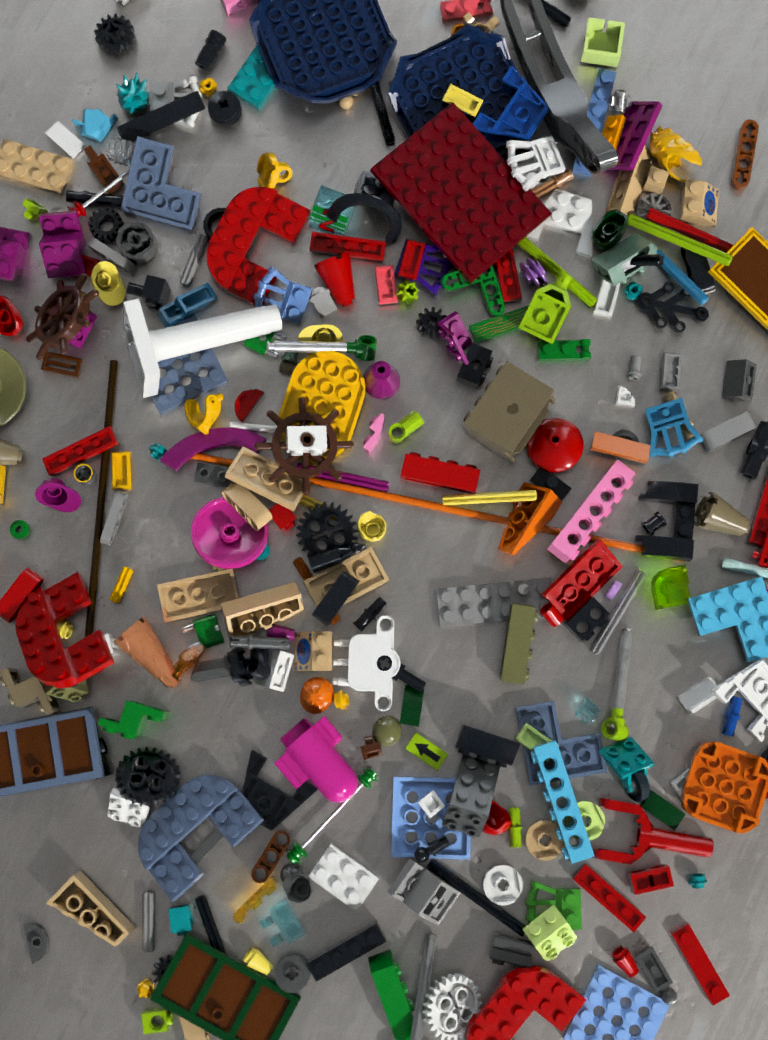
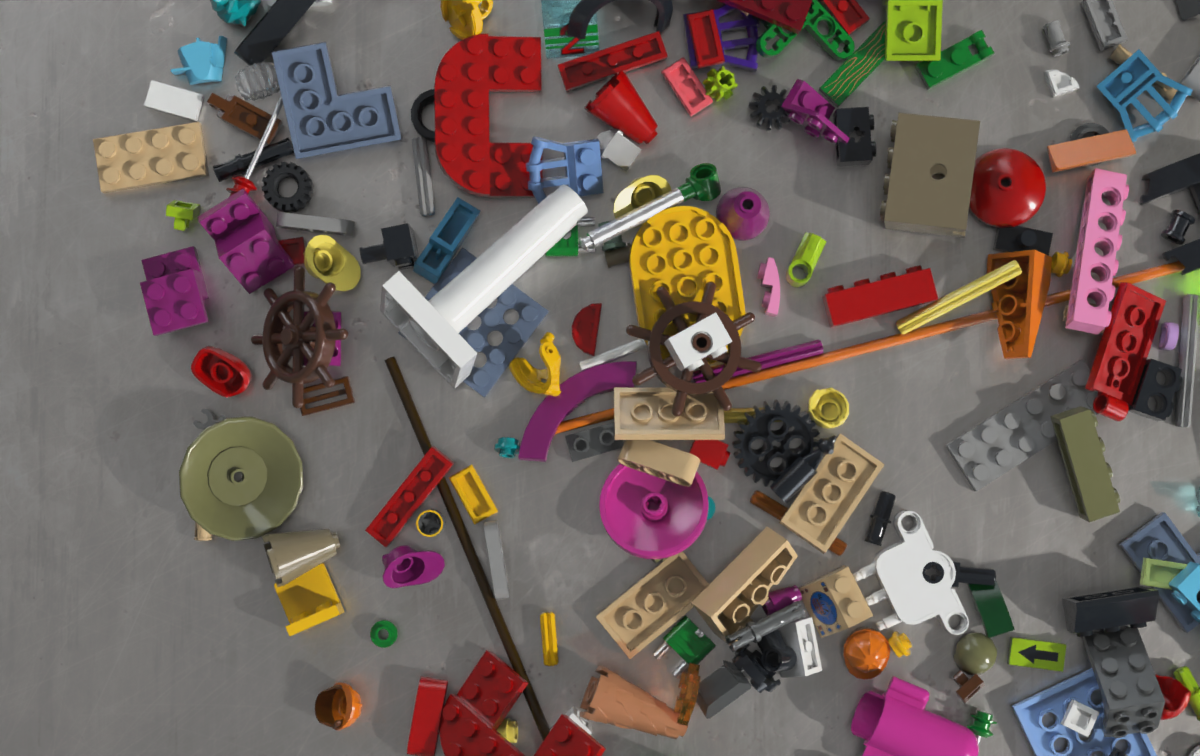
camera: 25 degrees left, 5 degrees up
dark grey brick [116,221,157,265] -> none
black beam [312,570,360,626] -> none
none -> yellow plate [1051,251,1072,277]

